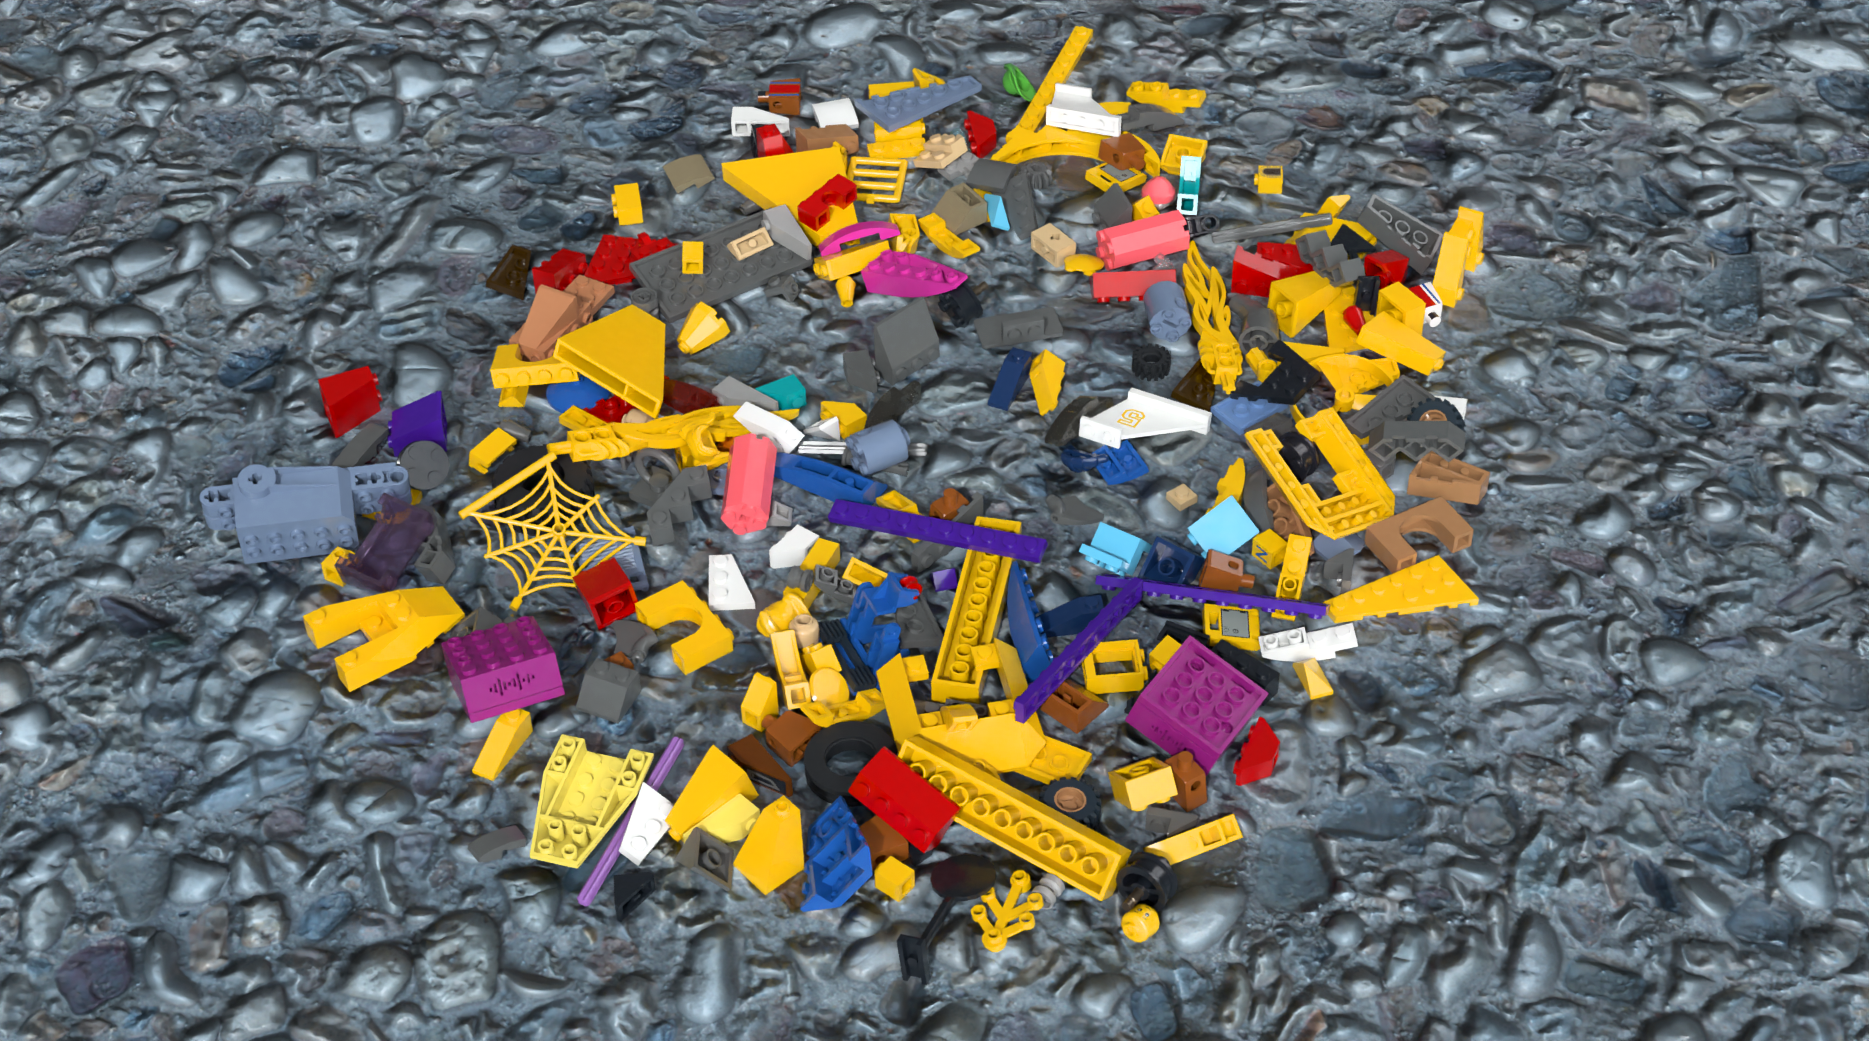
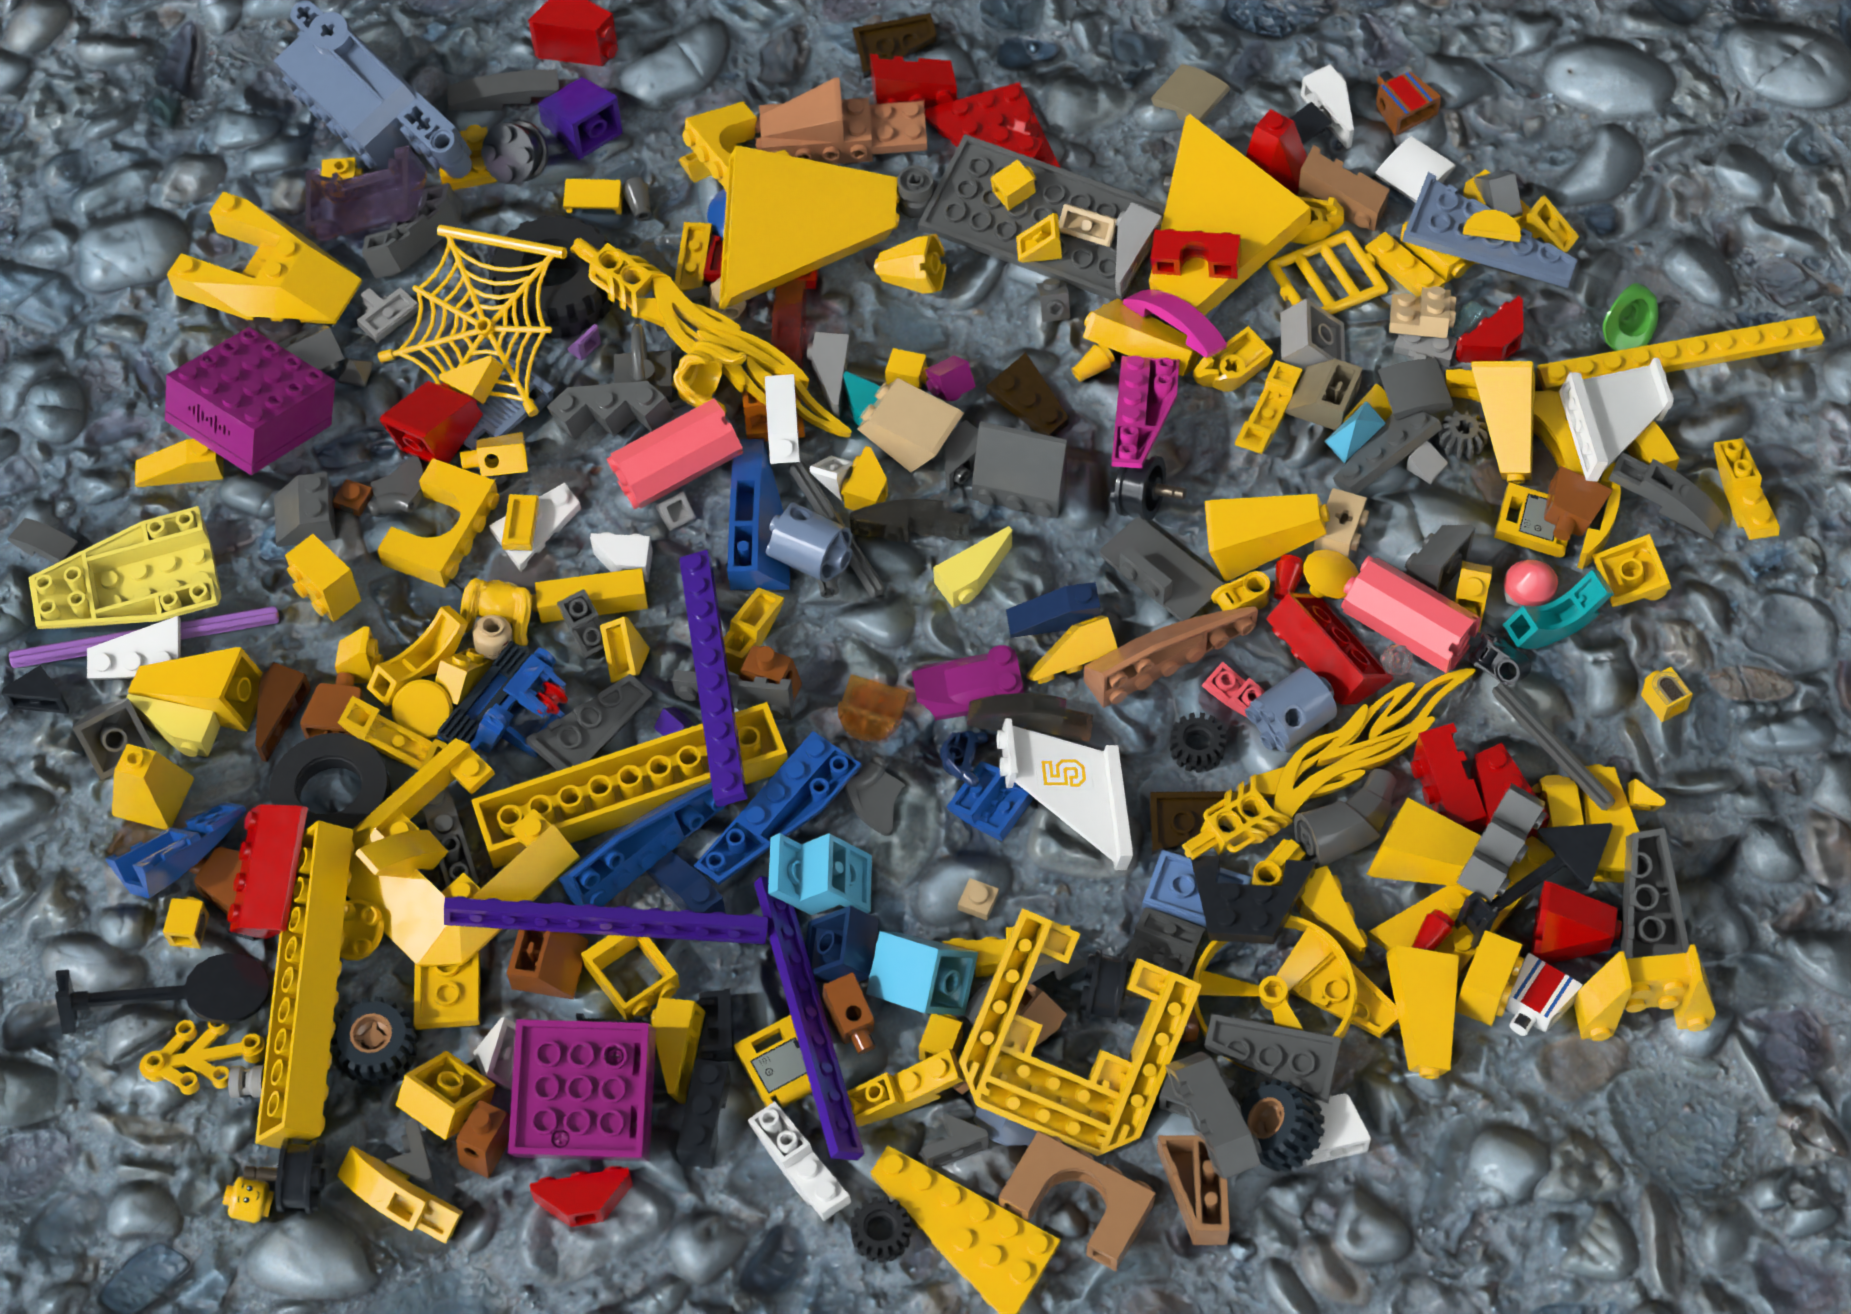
camera: 60 degrees right, 15 degrees up
yellow brick [611,183,643,226] -> none
dark grey wheel [787,565,814,593] -> none
yellow slope [1293,658,1333,700] -> none
none -> yellow brick [285,534,361,622]
none -> light grey hinge [357,287,419,343]
none -> yellow slope [439,355,503,405]
none -> yellow torso [460,432,528,476]
none -> white slope [473,1017,516,1090]
none -> yellow tile [502,494,540,551]
none -> medium lavender slope [568,324,601,361]
none -> blue wedge [694,731,862,885]
none -> clear orange slope [838,674,910,742]
none -> black tyre [850,1196,911,1263]
none -> tan slope [857,378,964,473]
none -> yellow brick [885,348,929,390]
none -> magenta slope [911,645,1025,721]
none -> magenta brick [925,355,976,402]
none -> light yellow slope [933,526,1012,608]
none -> dark brown wing [986,352,1069,437]
none -> yellow slope [1016,213,1062,263]
none -> nougat wedge [1084,606,1258,708]
none -> coral slope [1201,662,1266,717]
none -> yellow slope [1205,494,1330,581]
none -> yellow piece [1211,571,1270,611]
none -> red cone [1274,555,1304,600]
none -> light grey slope [1280,298,1345,371]
none -> light grey slope [1406,441,1448,484]
none -> yellow tile [1463,210,1521,242]
none -> yellow slope [1471,361,1535,484]
none -> dark grey slope [1474,170,1523,218]

